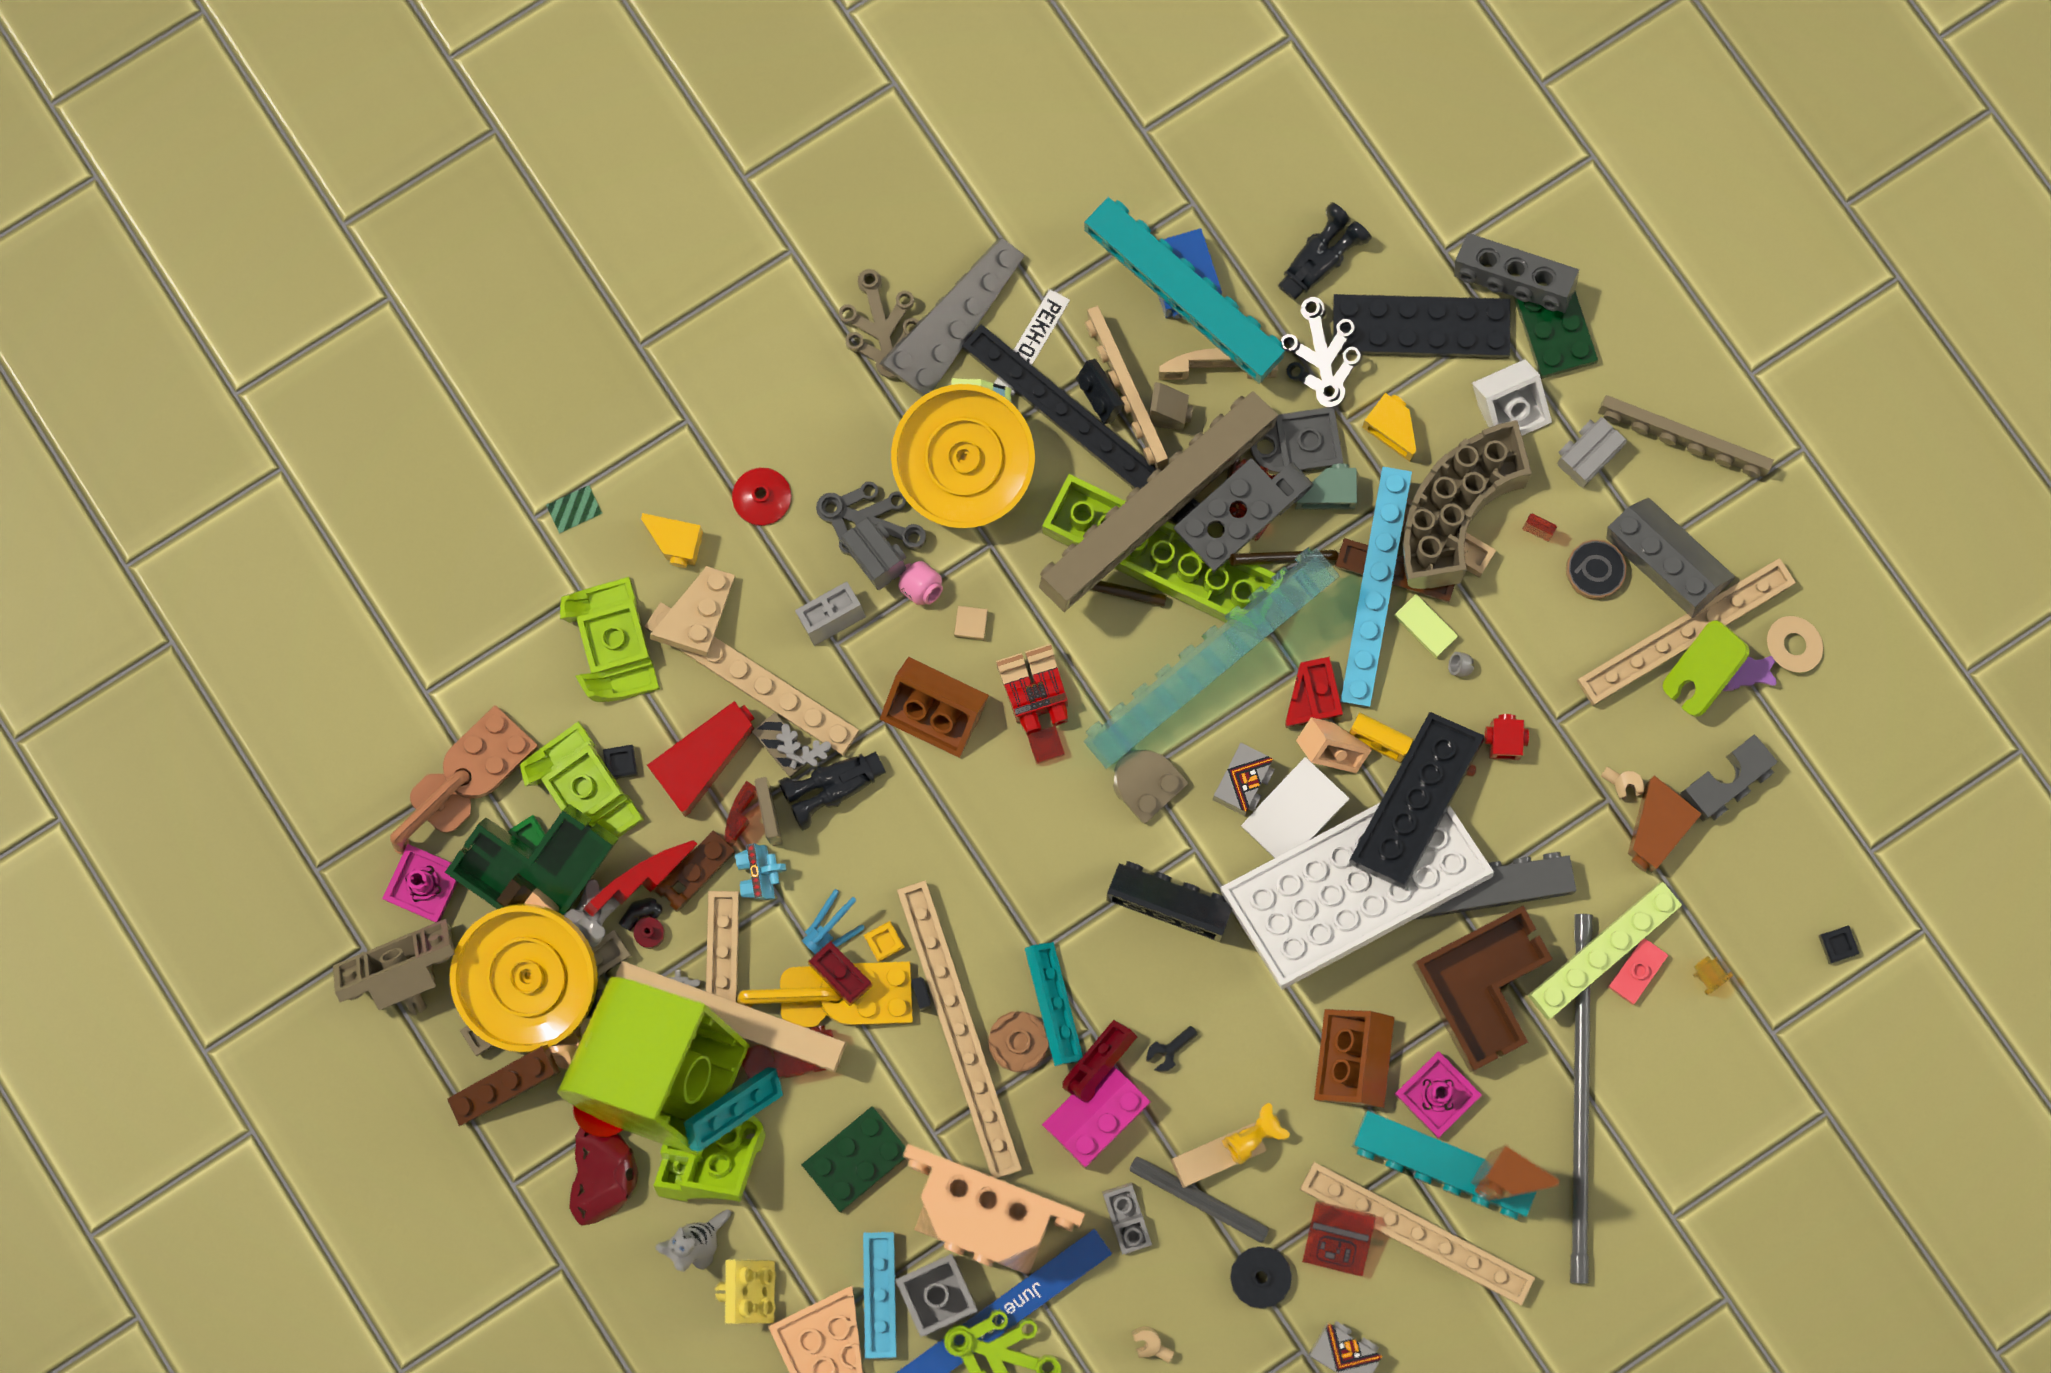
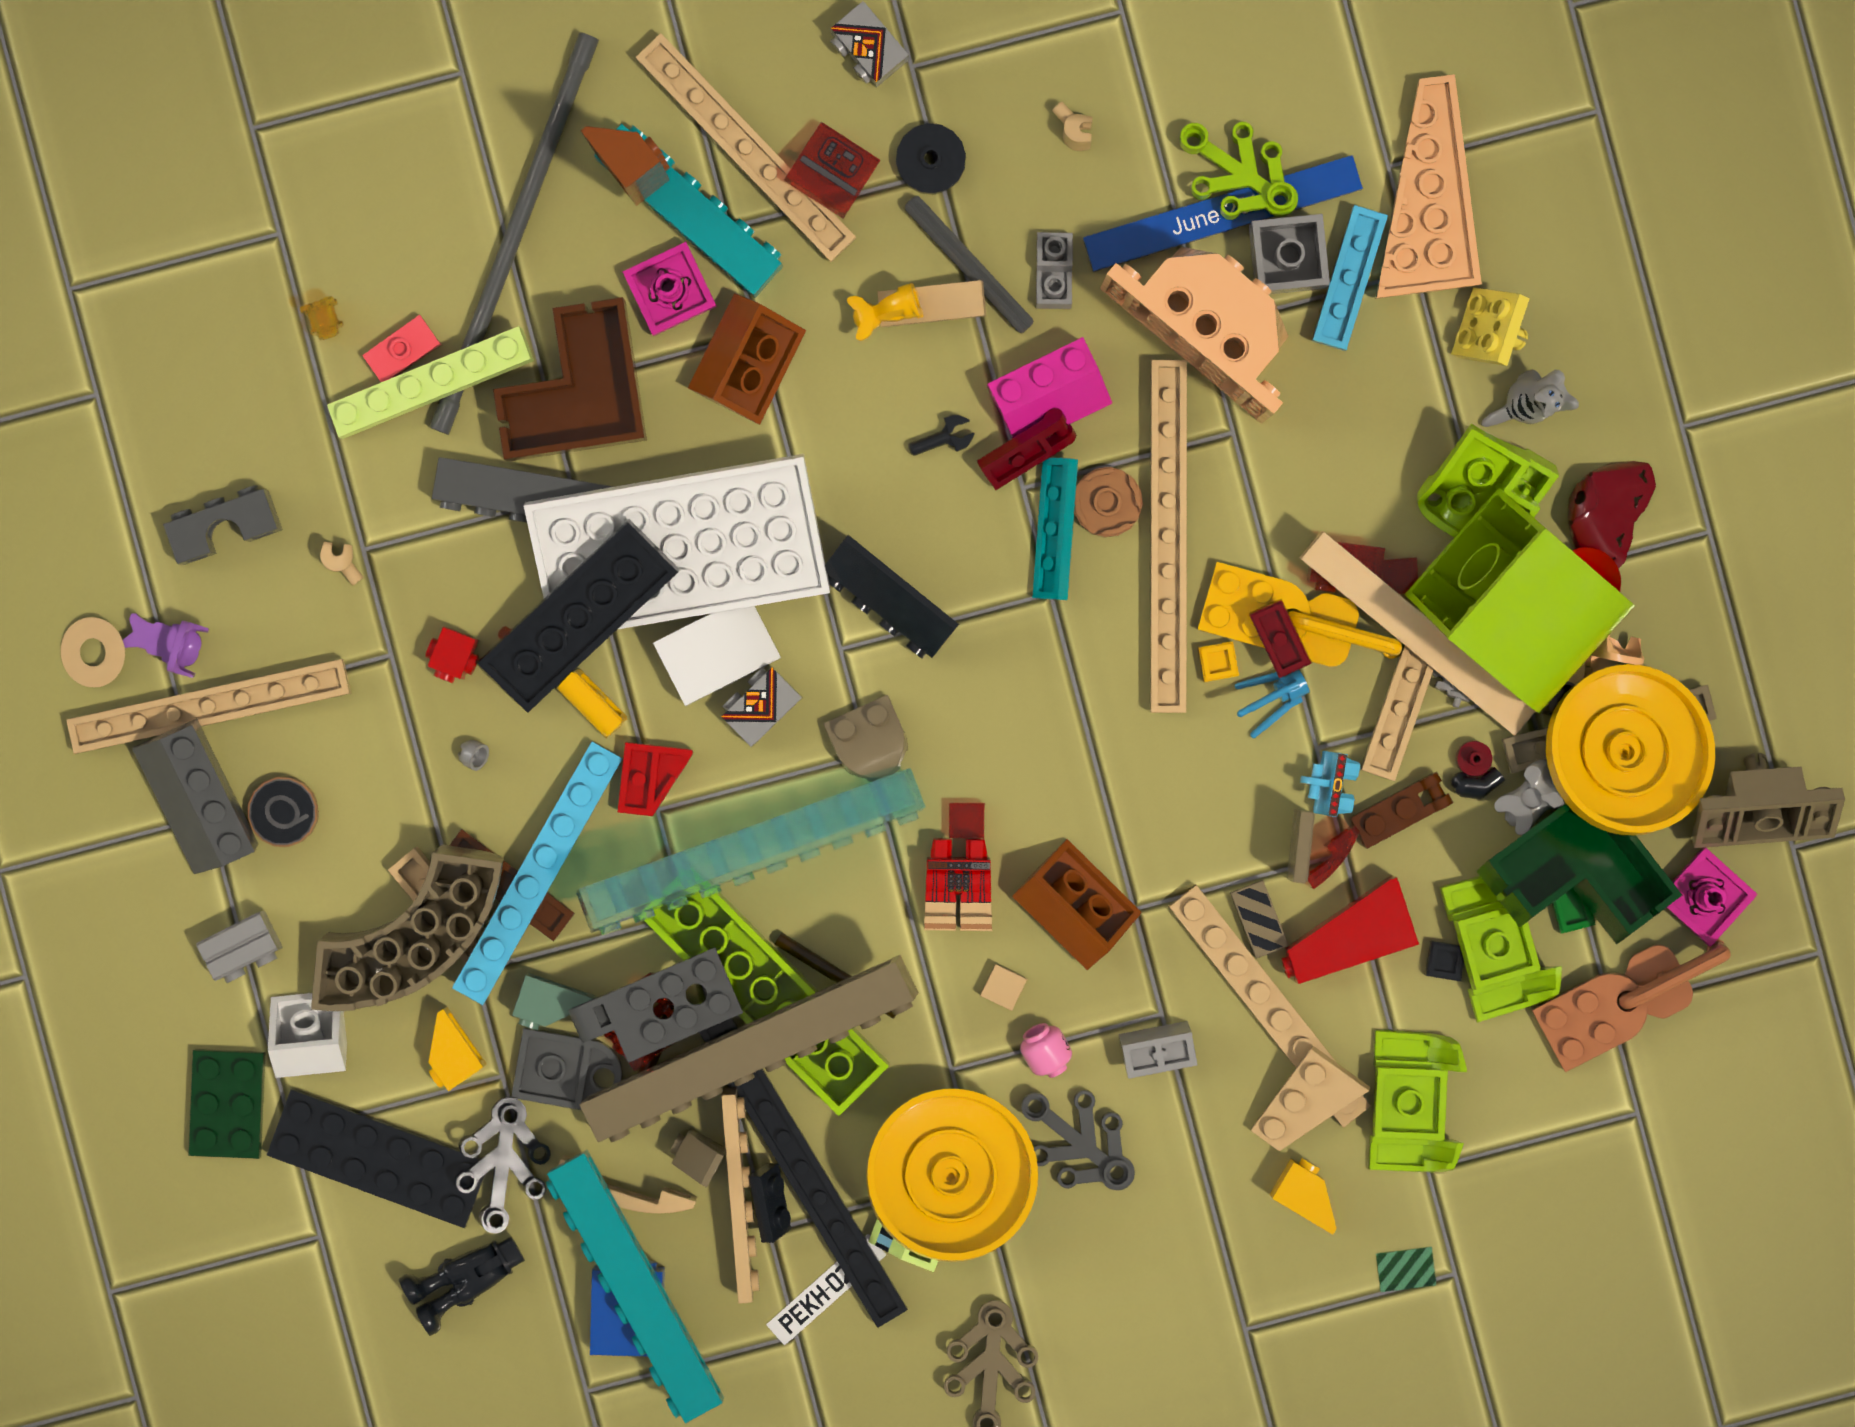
camera: 165 degrees left, 10 degrees up
reddish brown plate [447,1045,561,1126] -> none
dark brown leg [496,873,560,912] -> none
red slope [584,840,697,917] -> none
teal plate [684,1067,783,1152] -> none
red dish [732,467,791,526] -> none
light grey animal [776,724,831,769] -> none
black piece [778,751,886,831] -> none
dark green plate [801,1106,906,1213] -> none
dark grey brick [840,517,906,590] -> none
wing [879,238,1025,396] -> none
black tile [911,977,932,1011] -> none
dark brown piece [1229,550,1338,566] -> none
light nougat slope [1296,717,1372,773] -> none
yellowish green tile [1394,594,1458,658] -> none
dark grey brick [1454,233,1579,313] -> none
clear red tile [1522,513,1557,542] -> none
dark tan plate [1598,395,1774,478] -> none
dark orange slope [1628,775,1702,873] -> none
lime piece [1663,621,1749,717] -> none
black tile [1818,925,1860,964] -> none

